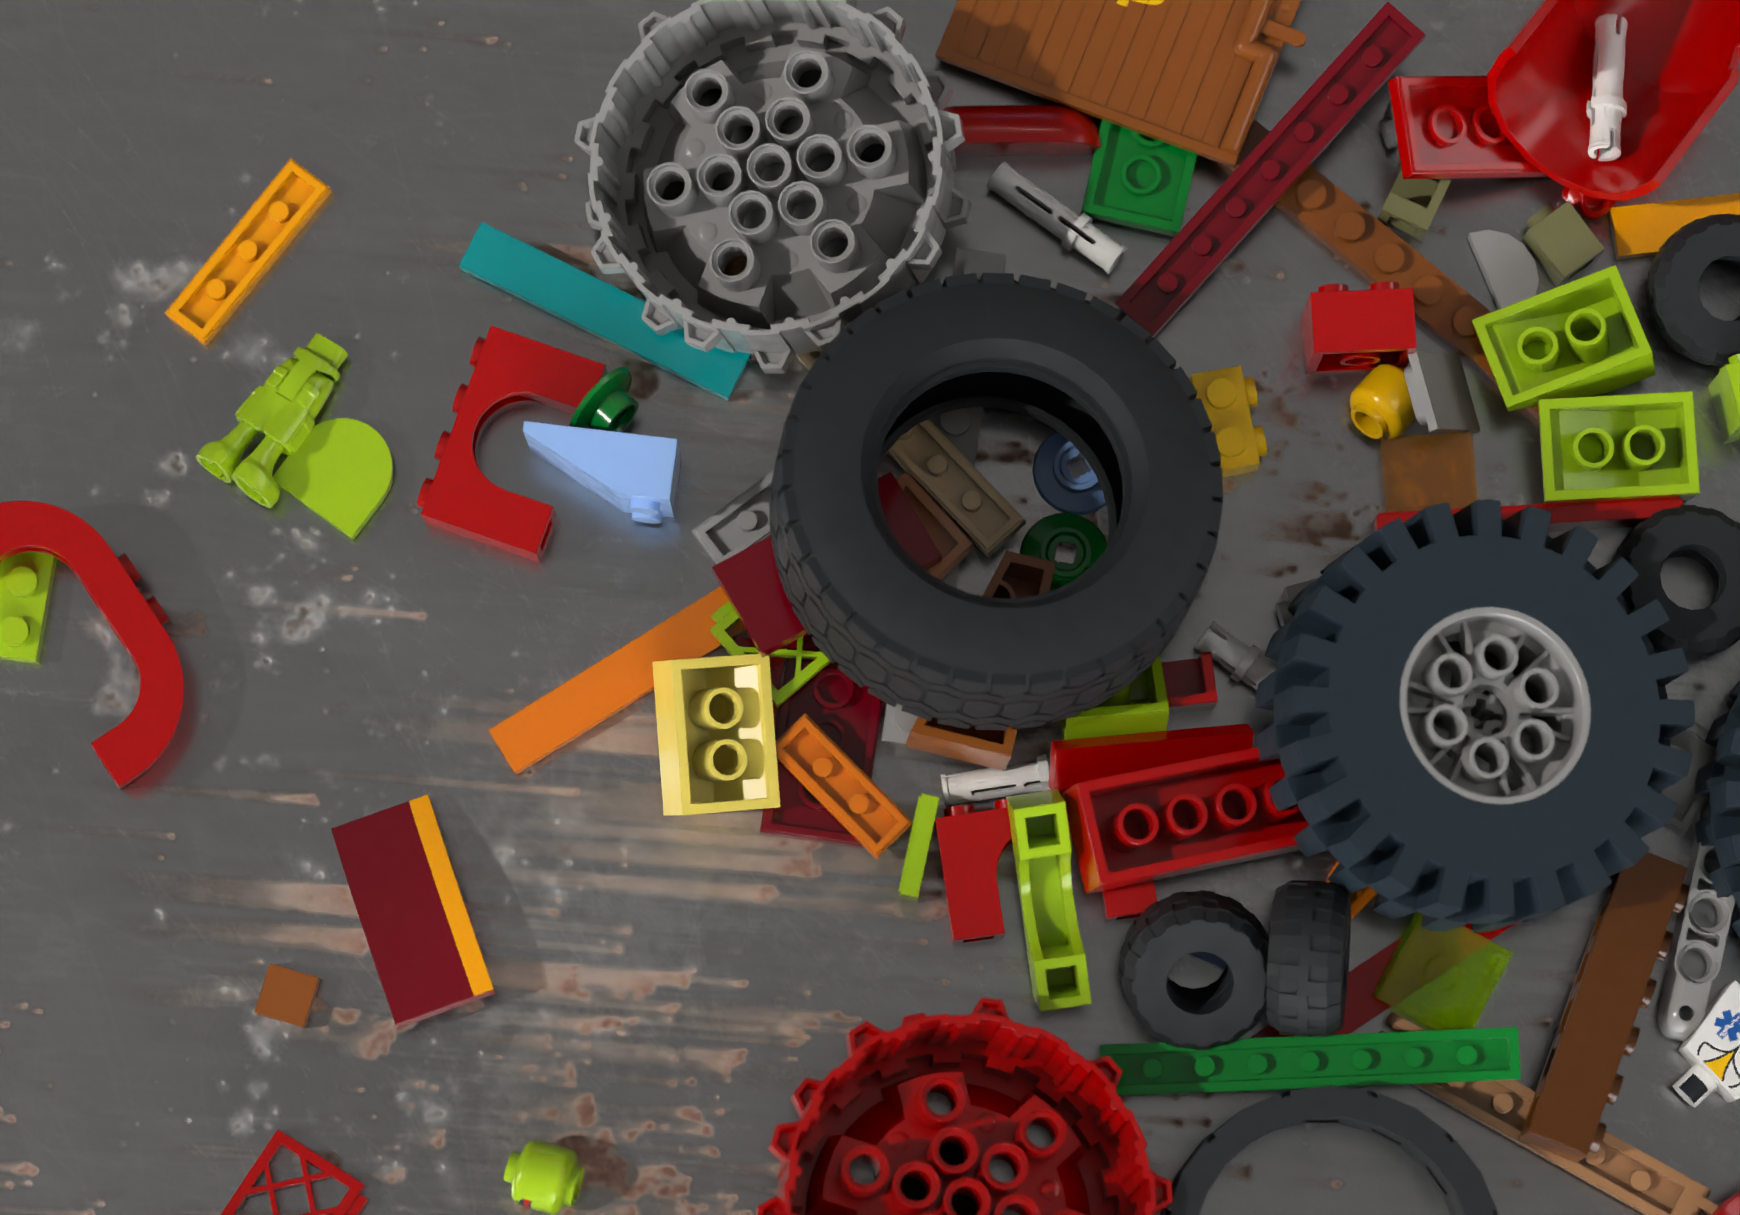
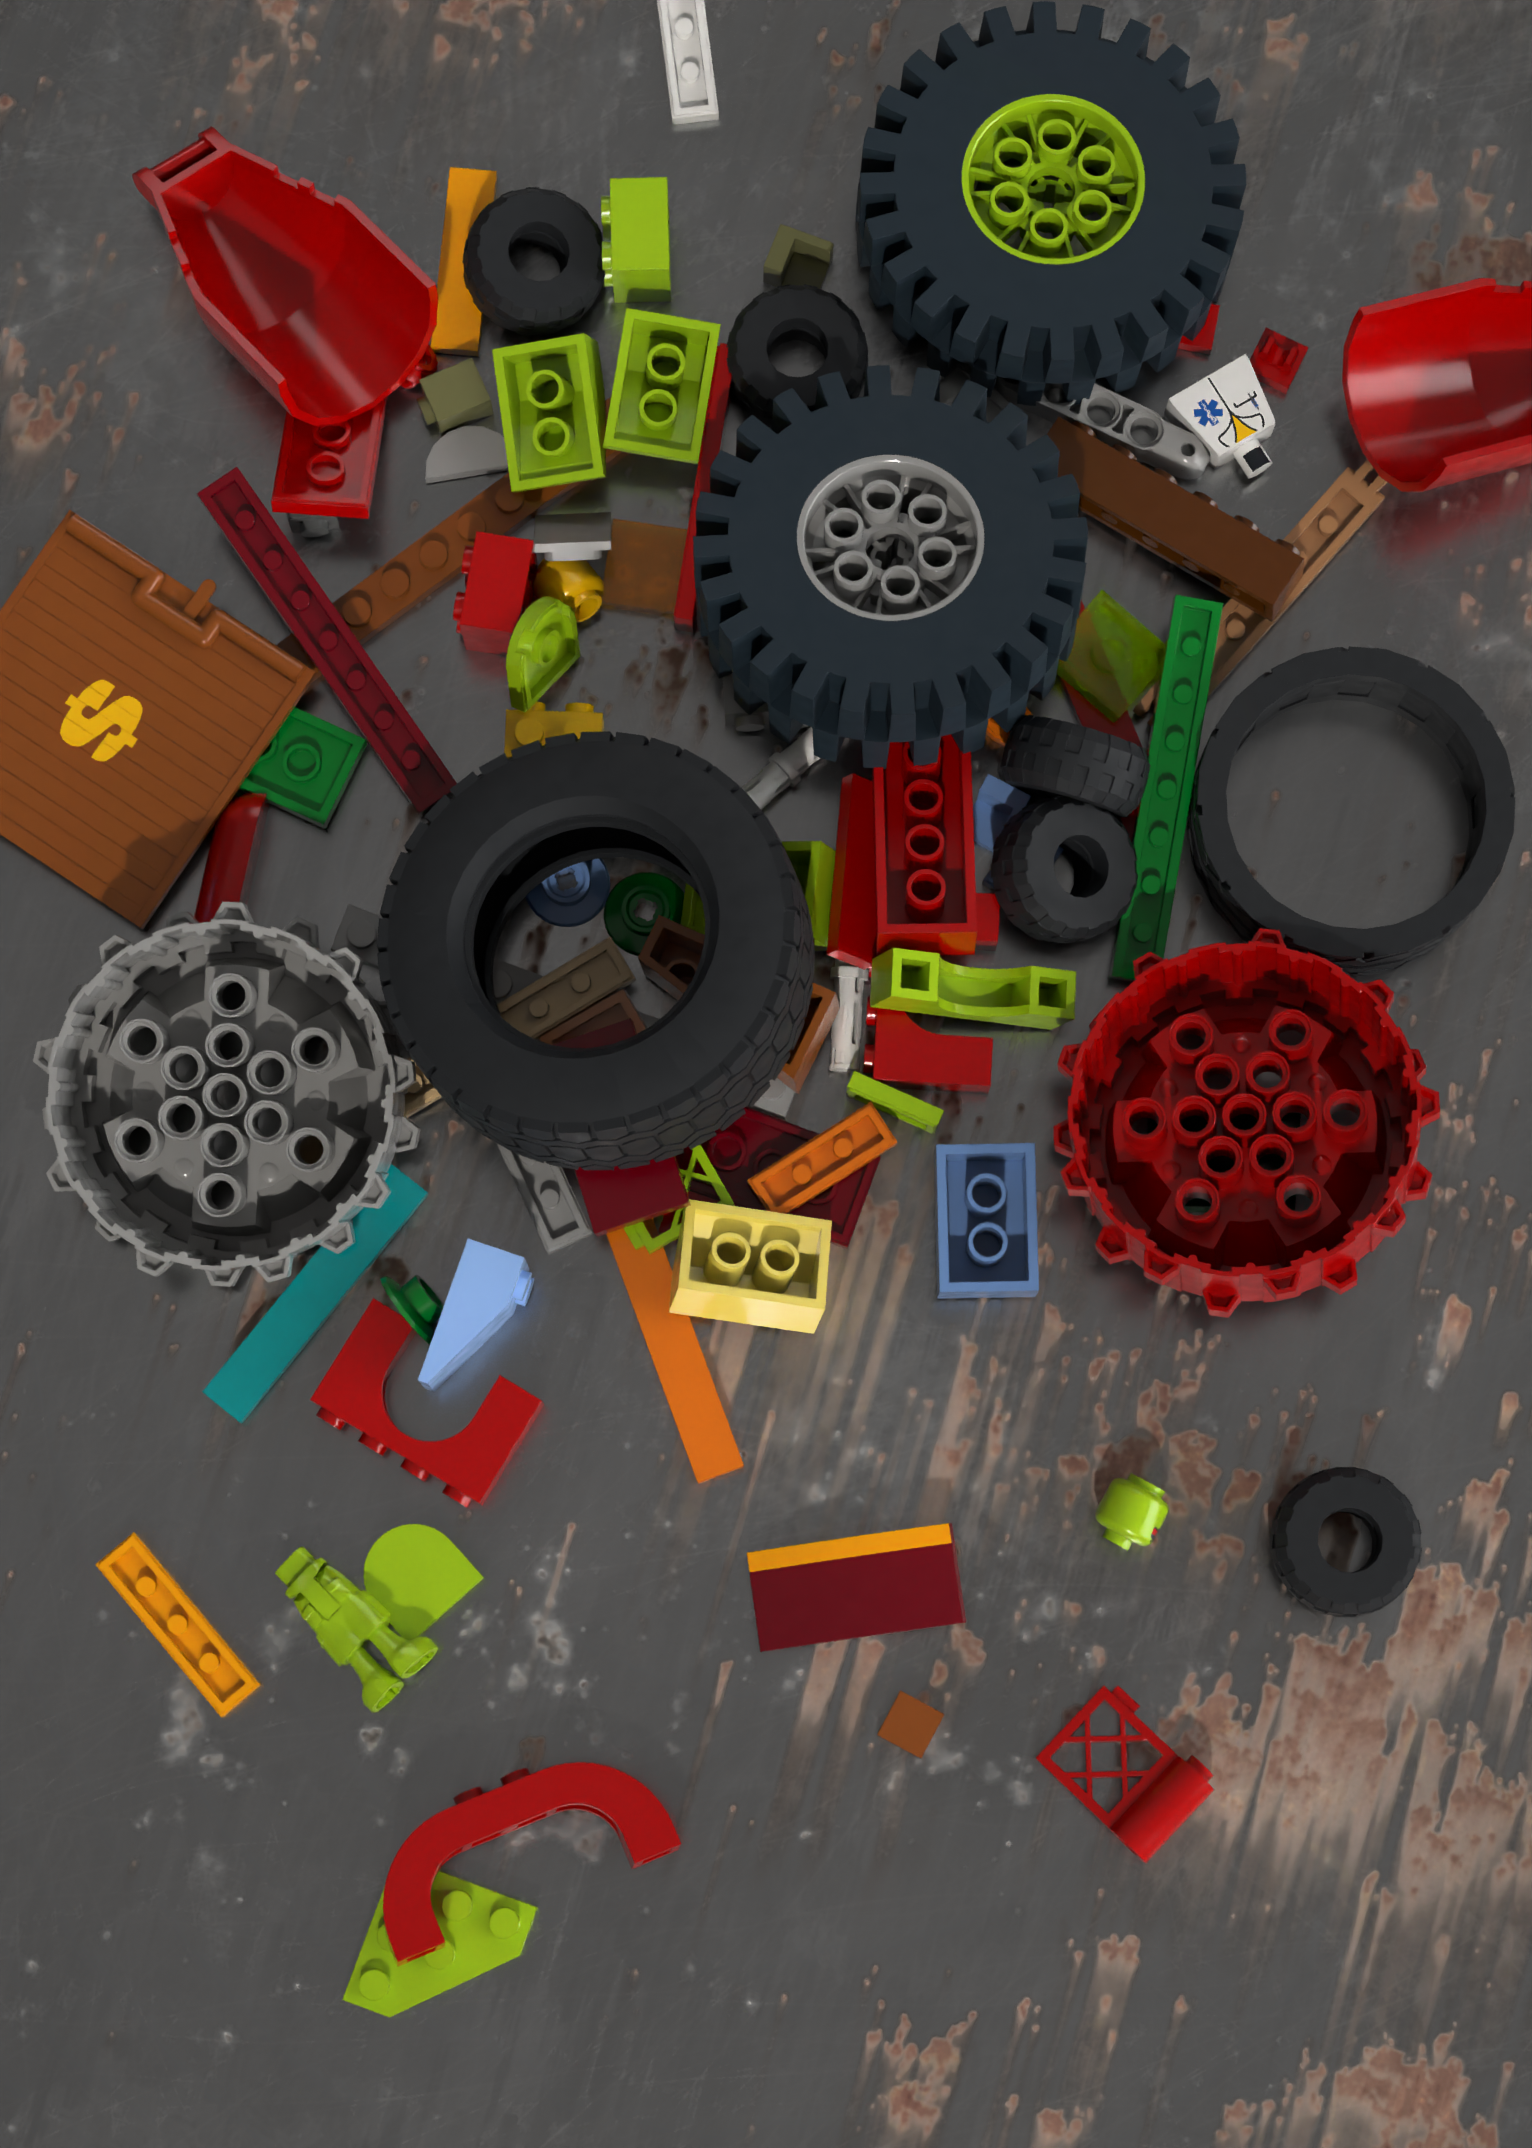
camera: 80 degrees left, 0 degrees up
white pin [986,161,1127,274] -> none
red panel [1161,651,1218,715] -> none
olive panel [1378,169,1452,242] -> none
white pin [1586,14,1628,161] -> none
none -> lime tile [506,596,580,712]
none -> medium blue brick [934,1143,1039,1299]
none -> medium blue panel [973,774,1031,852]

